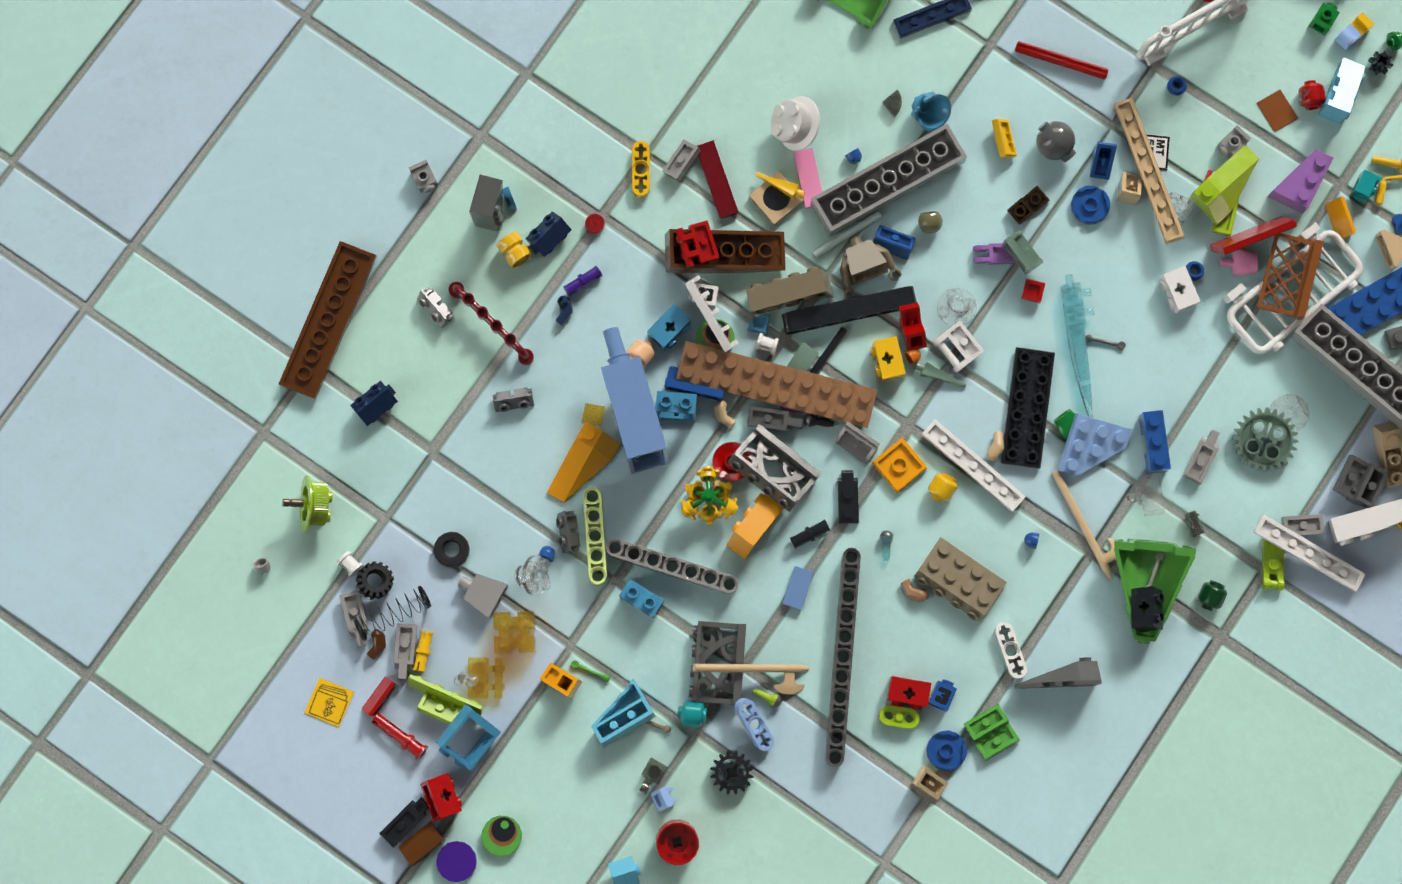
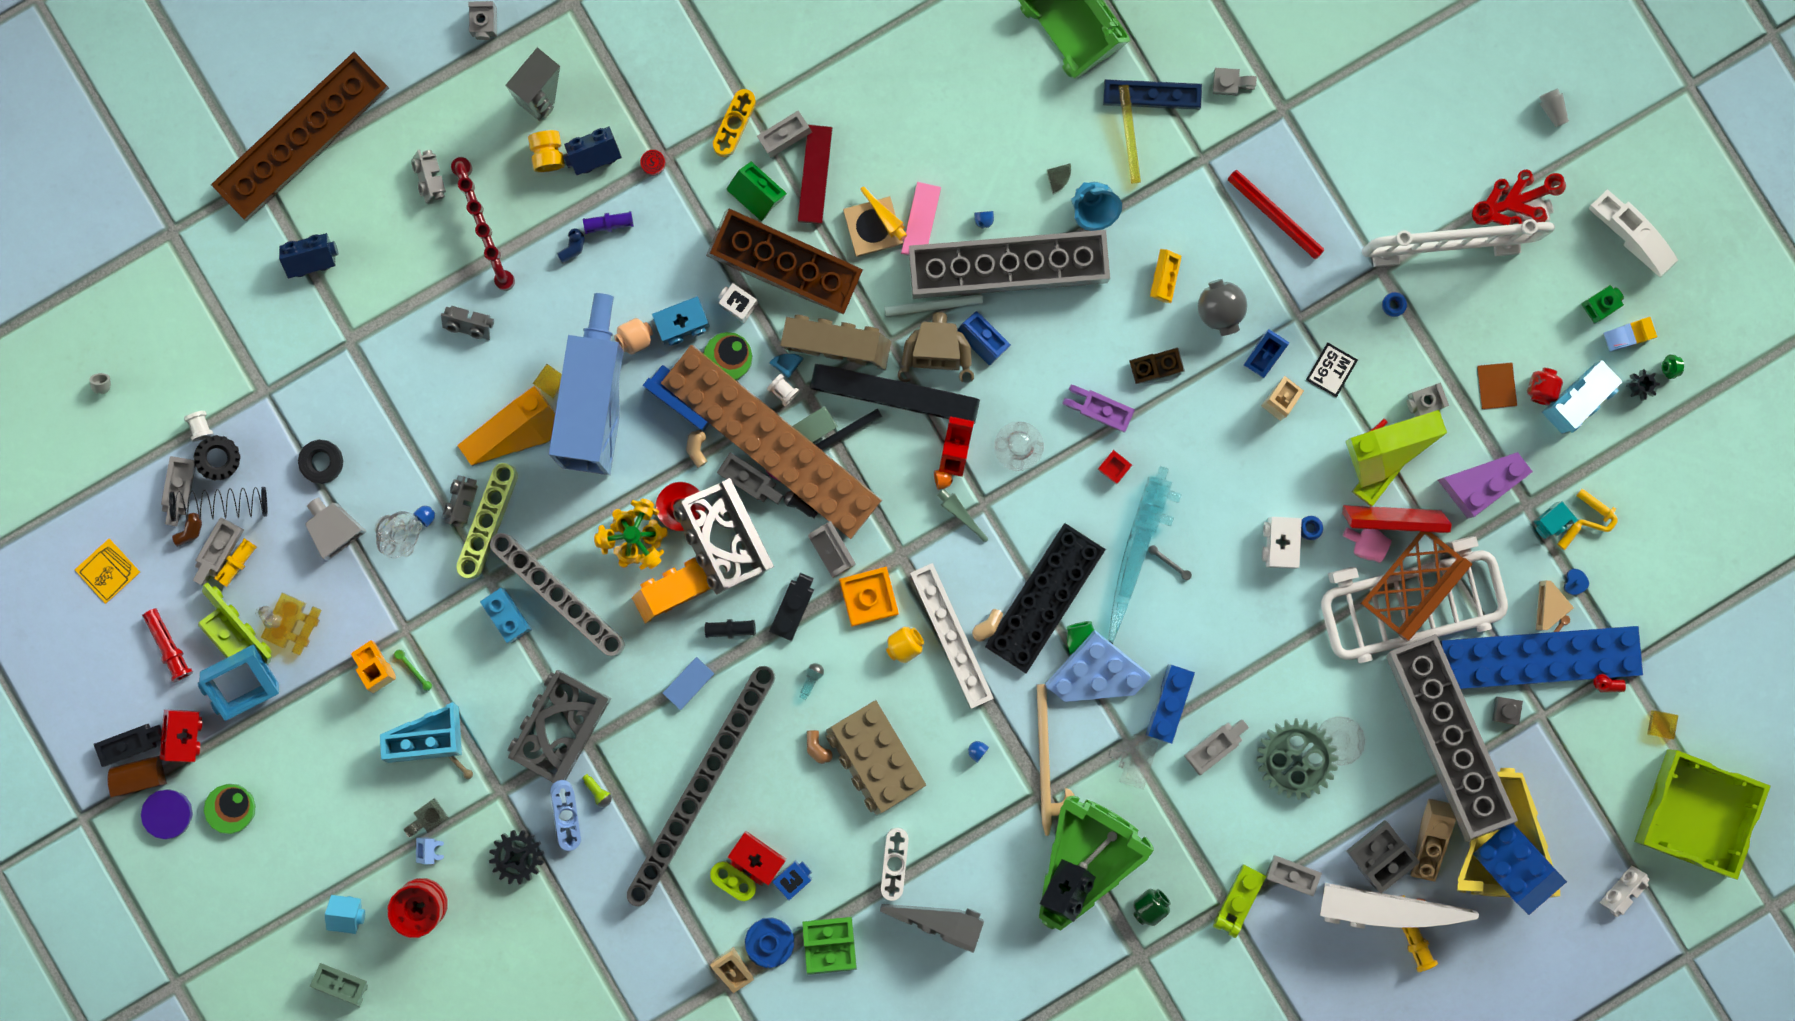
camera: 20 degrees right, 5 degrees up
lime piece [282,476,333,532] -> none
red slope [362,677,397,717] -> none
clear yellow brick [493,611,536,654] -> none
dark azure tile [503,187,517,211] -> none
dark azure window [655,391,697,422] -> none
red plate [675,220,719,268] -> none
teal head [677,700,708,728] -> none
white hinge [685,275,739,352] -> none
tan piece [693,664,809,695] -> none
white piece [771,96,820,151] -> none
yellow brick [870,336,906,383] -> none
olive piece [918,211,943,234] -> none
white plate [932,320,984,373] -> none
sand green hinge [1003,230,1043,275] -> none
blue tile [1071,185,1110,225] -> none
tan tile [1114,97,1185,245] -> none
clear leg [1169,192,1195,223] -> none
clear smoke pin [1184,510,1205,537] -> none
white plate [1252,514,1365,591] -> none
light orange slope [1325,196,1356,239] -> none
none -> green panel [727,161,787,221]
none -> clear yellow bar [1119,85,1141,184]

